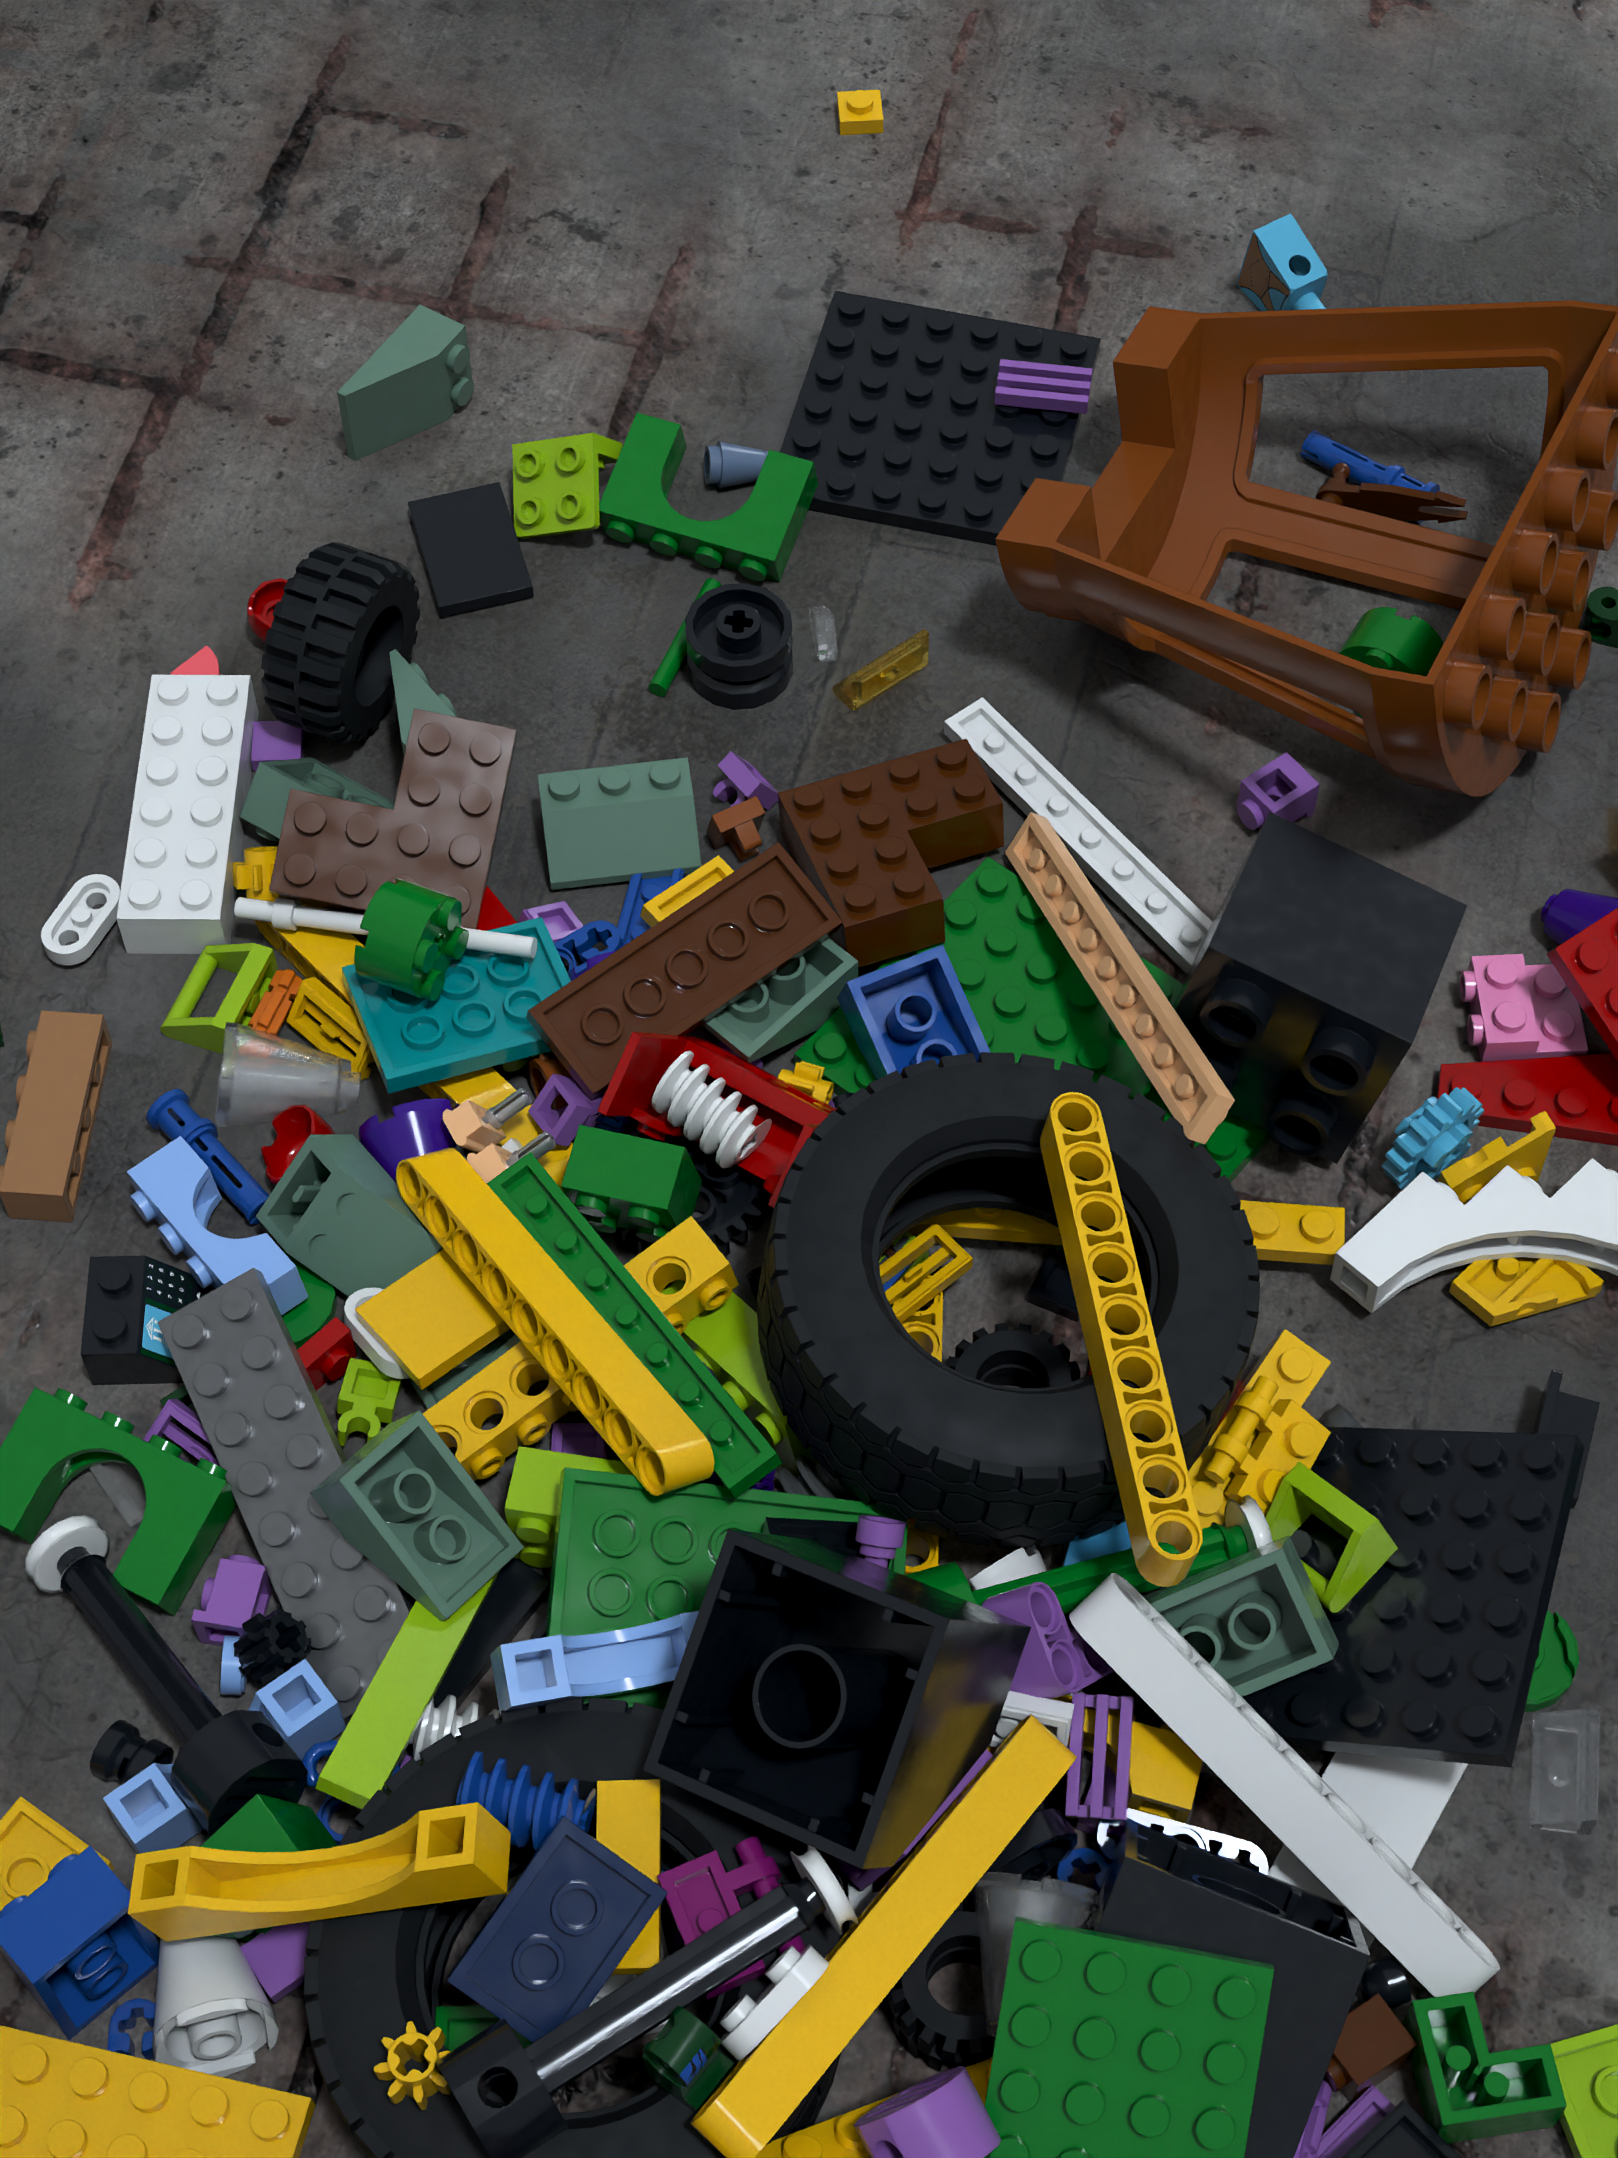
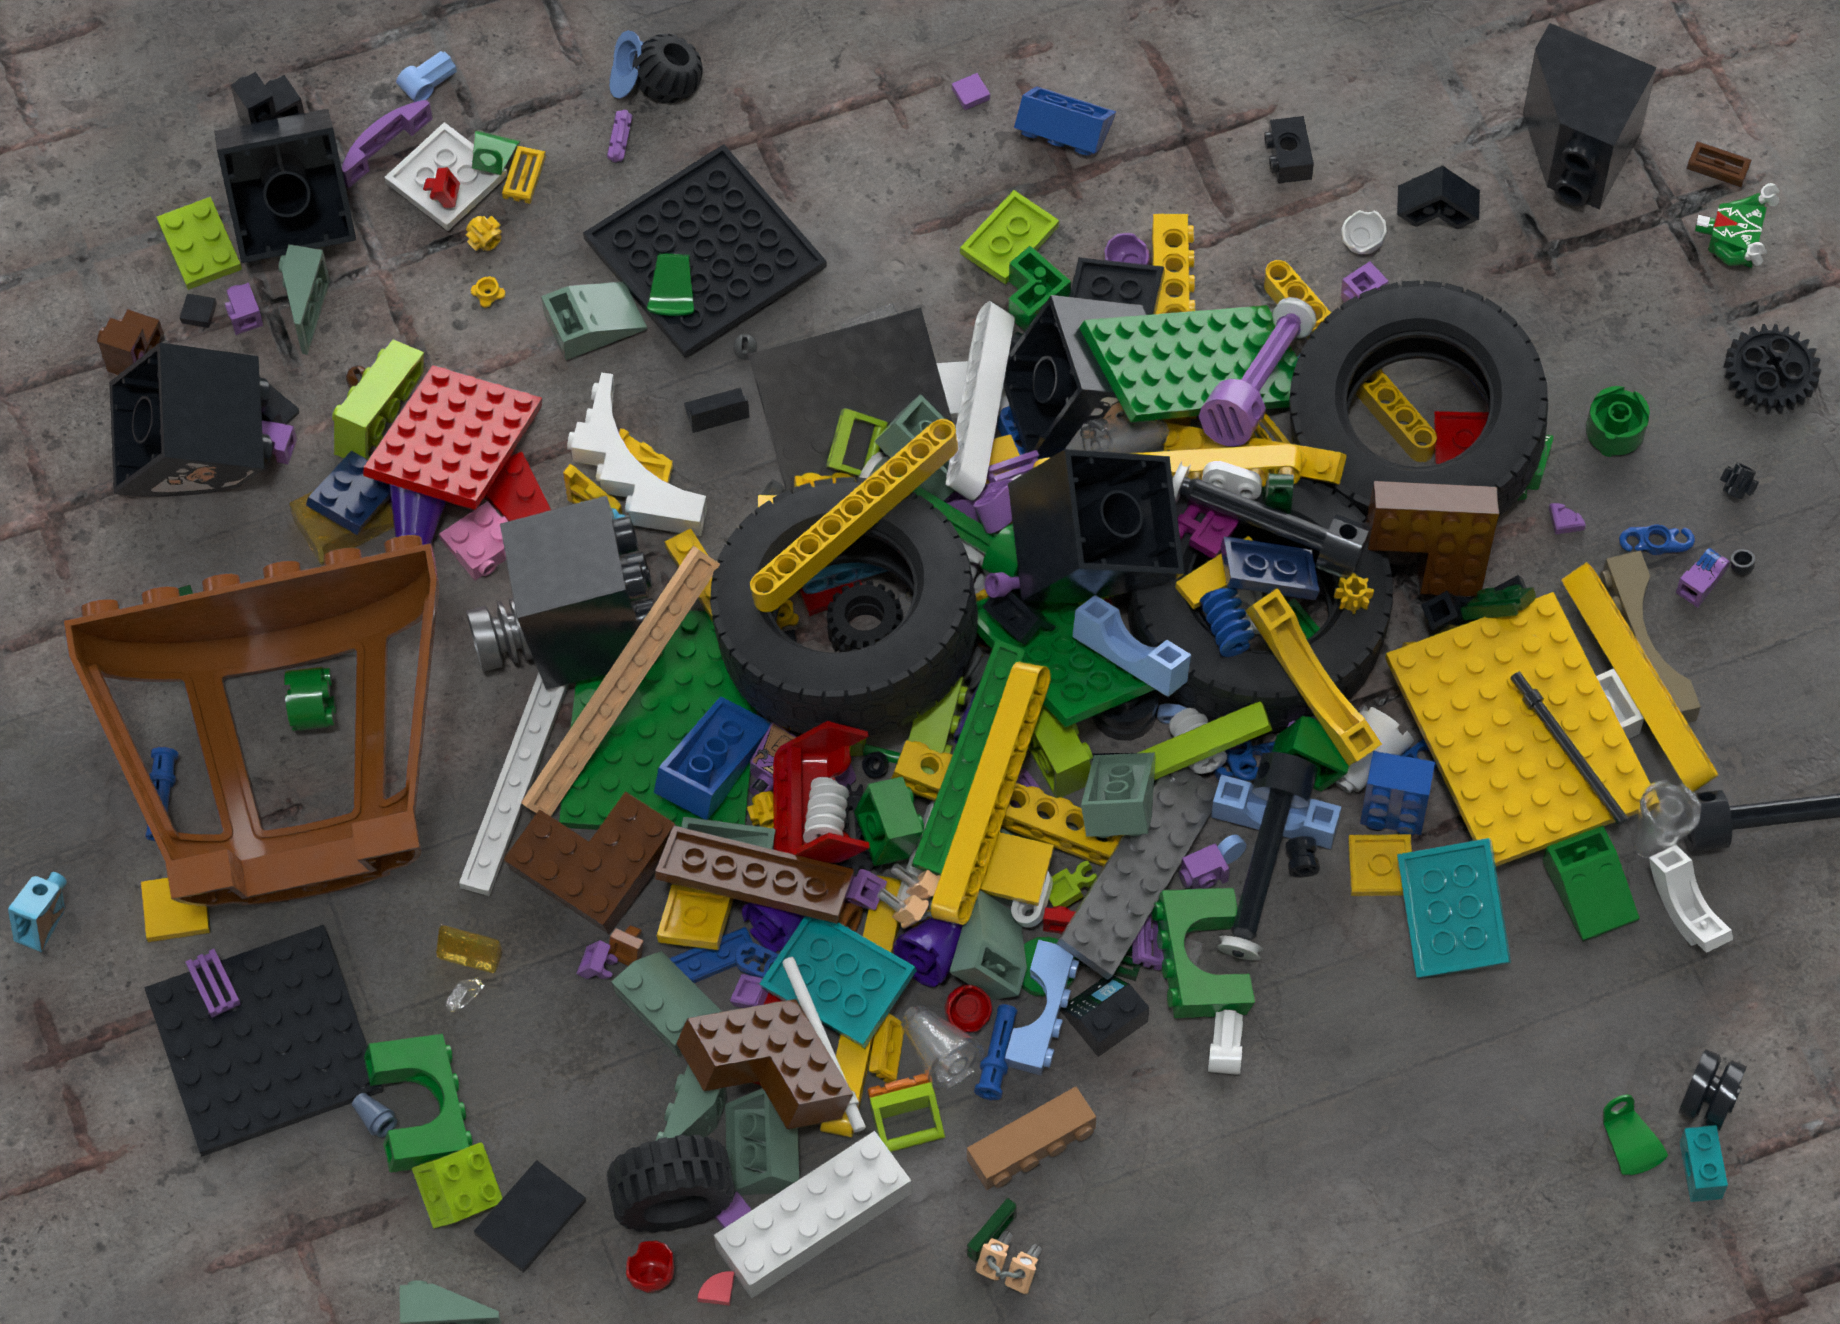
camera: 125 degrees left, 5 degrees up
white plate [41,874,120,965] -> none
yellow gear [232,846,278,901] -> none
black gear [234,1608,311,1686] -> none
green brick [354,878,469,1001] -> none
green bar [648,578,722,697] -> none
black wheel [685,583,793,710] -> none
yellow plate [837,90,883,135] -> none
medium lavender brick [1237,752,1320,830] -> none
reddish brown piece [1316,462,1468,523] -> none

